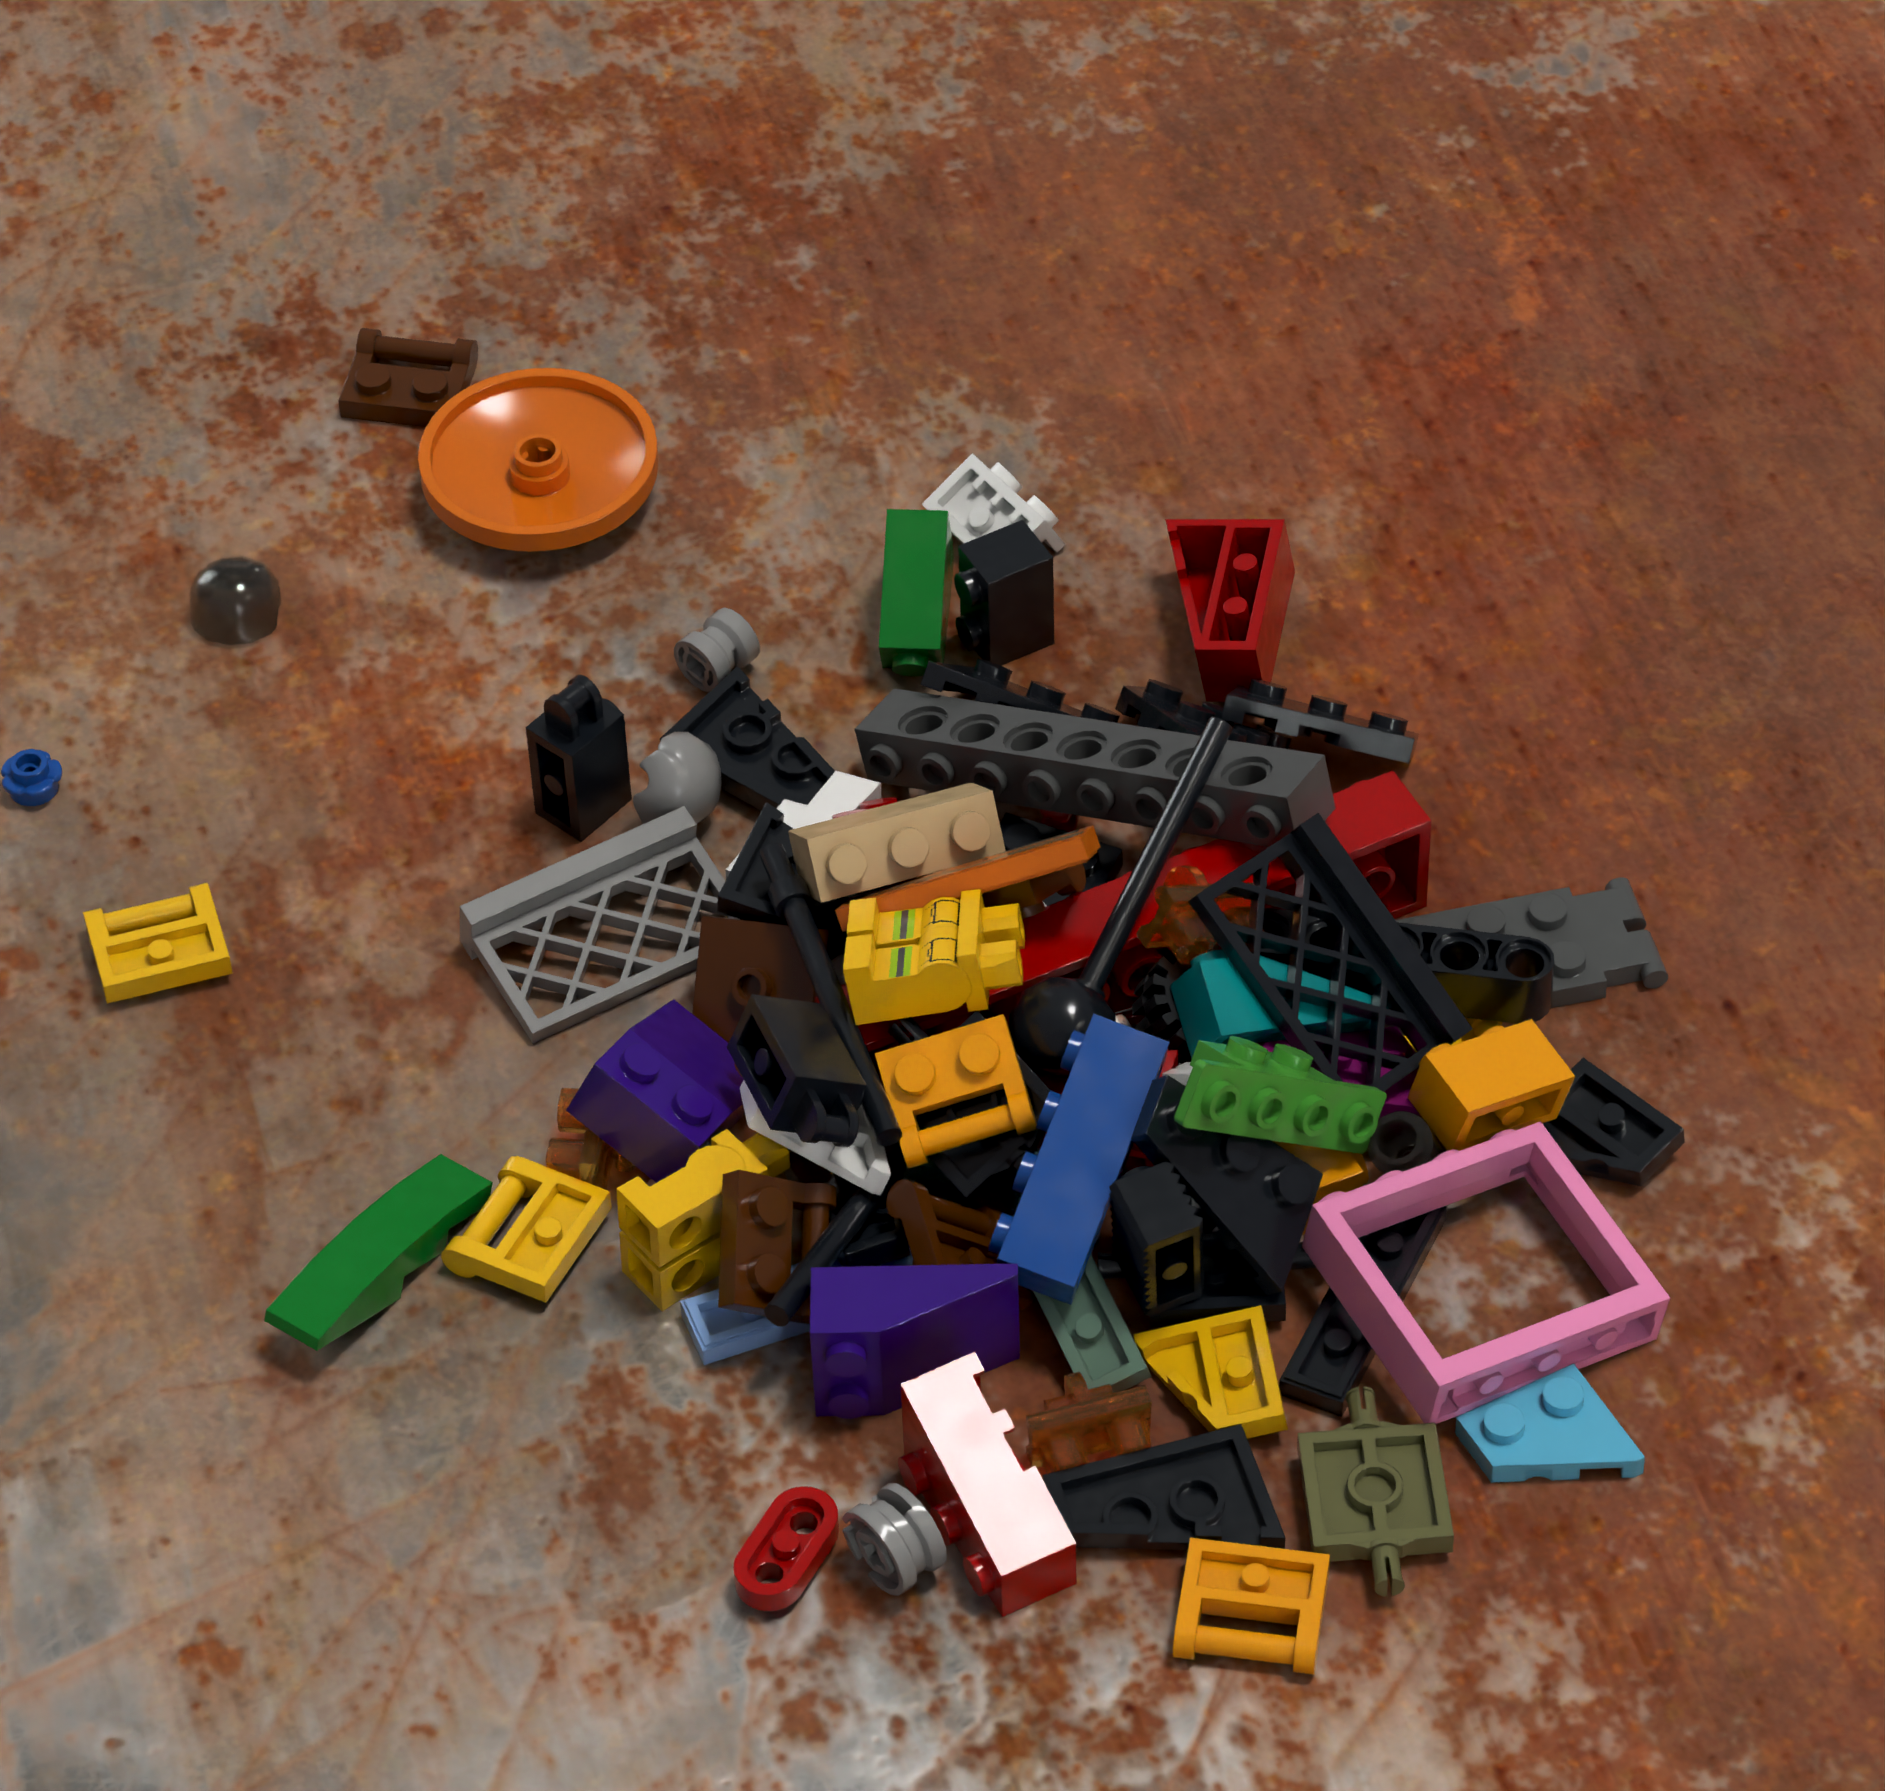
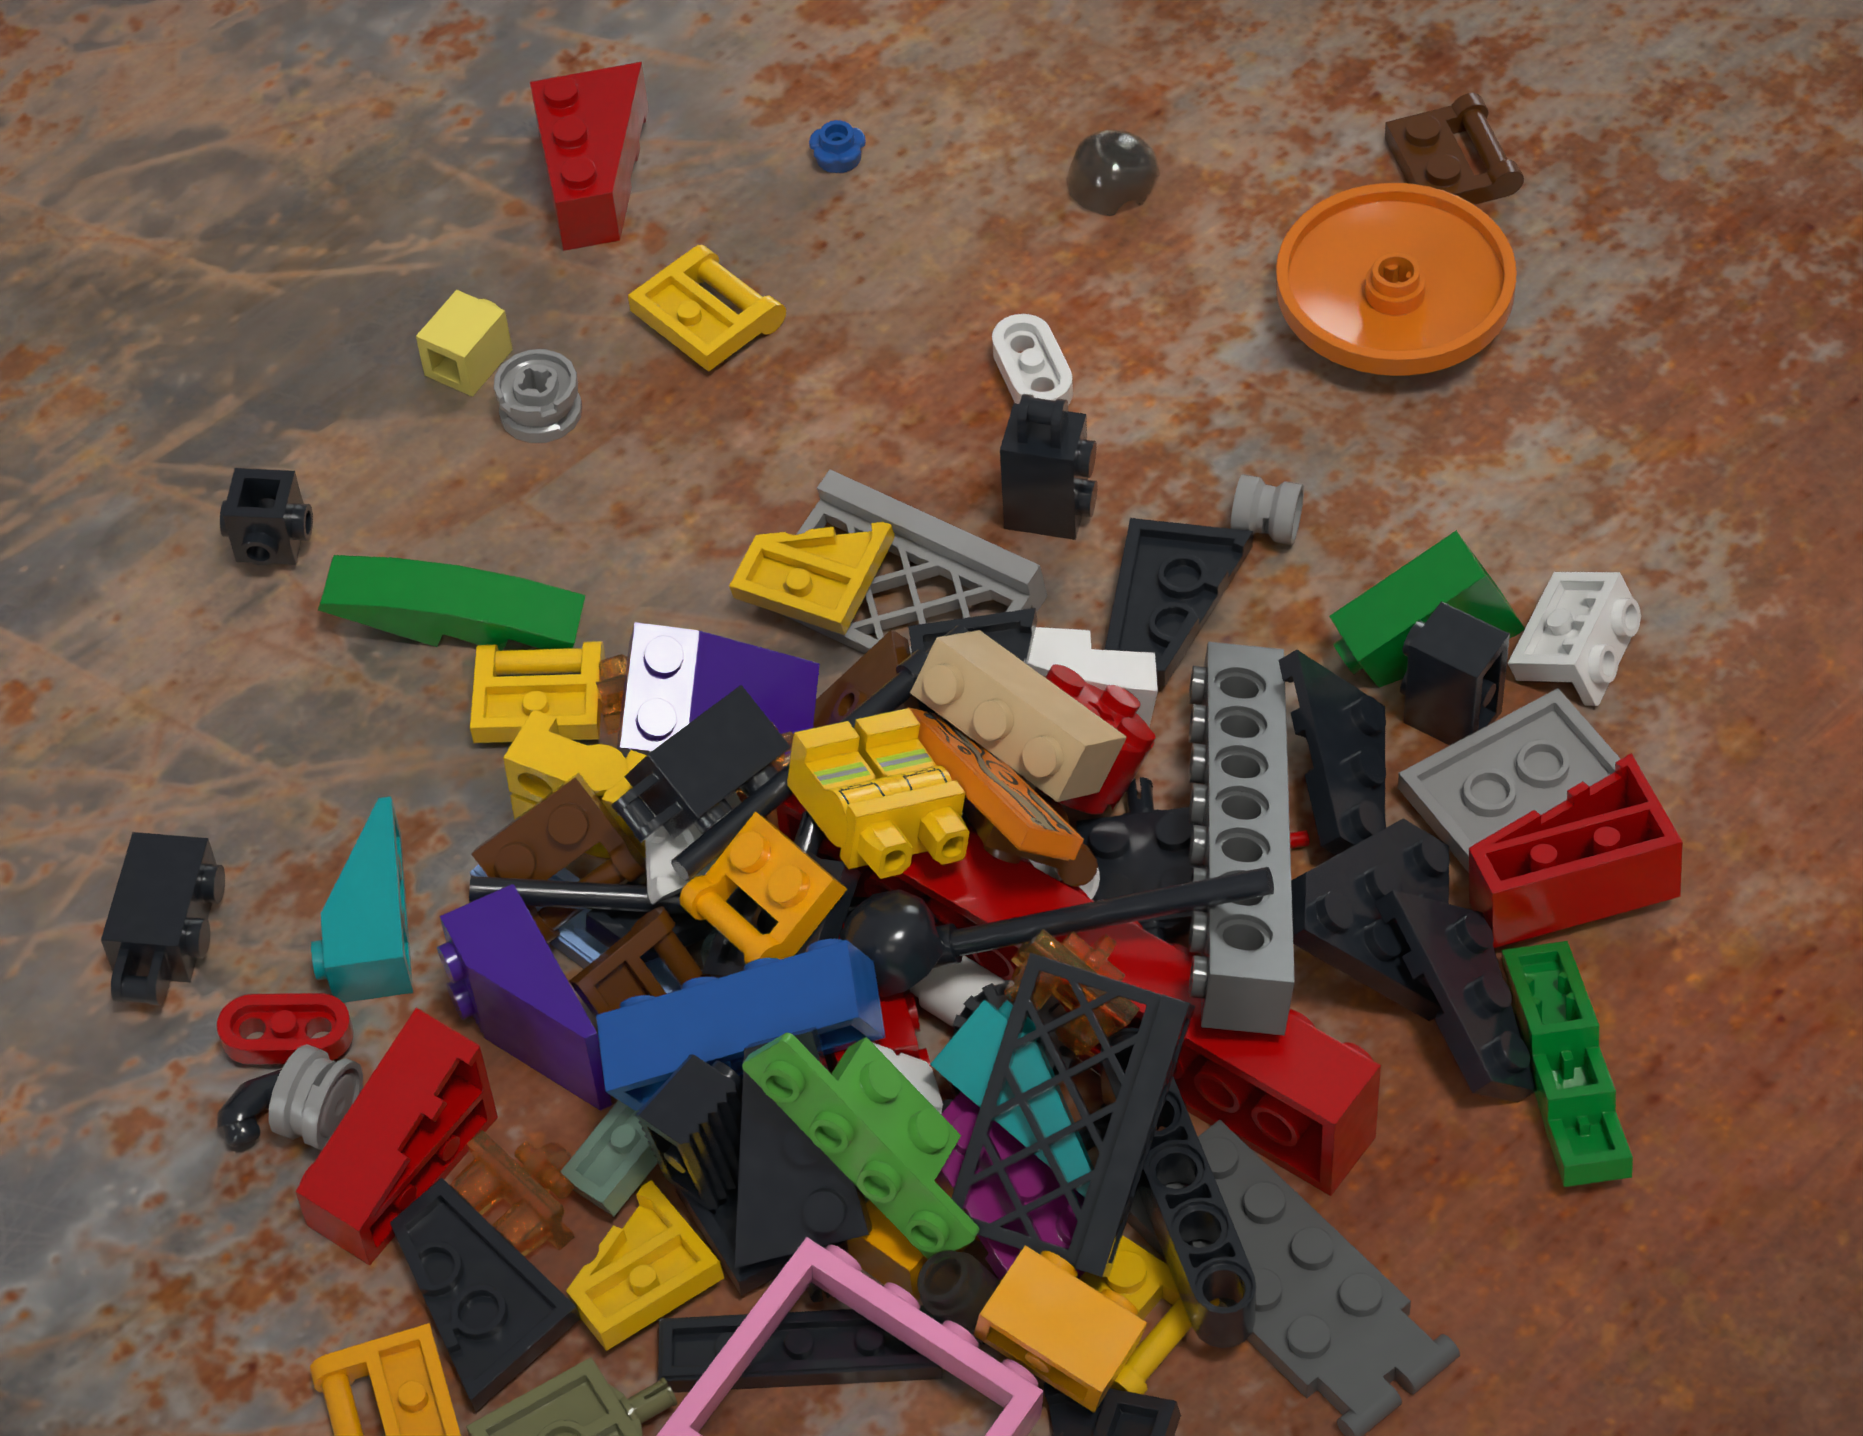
camera: 65 degrees right, 5 degrees up
light grey hair [633,732,721,824] -> none
none -> black brick [101,832,225,1005]
none -> black arm [217,1069,282,1147]
none -> black brick [220,468,313,565]
none -> teal slope [311,796,413,1003]
none -> light yellow brick [416,289,513,397]
none -> light grey wheel [494,349,582,443]
none -> yellow wing [729,522,895,635]
none -> white plate [992,314,1073,405]
none -> light grey plate [1398,688,1620,873]
none -> green slope [1502,941,1633,1187]

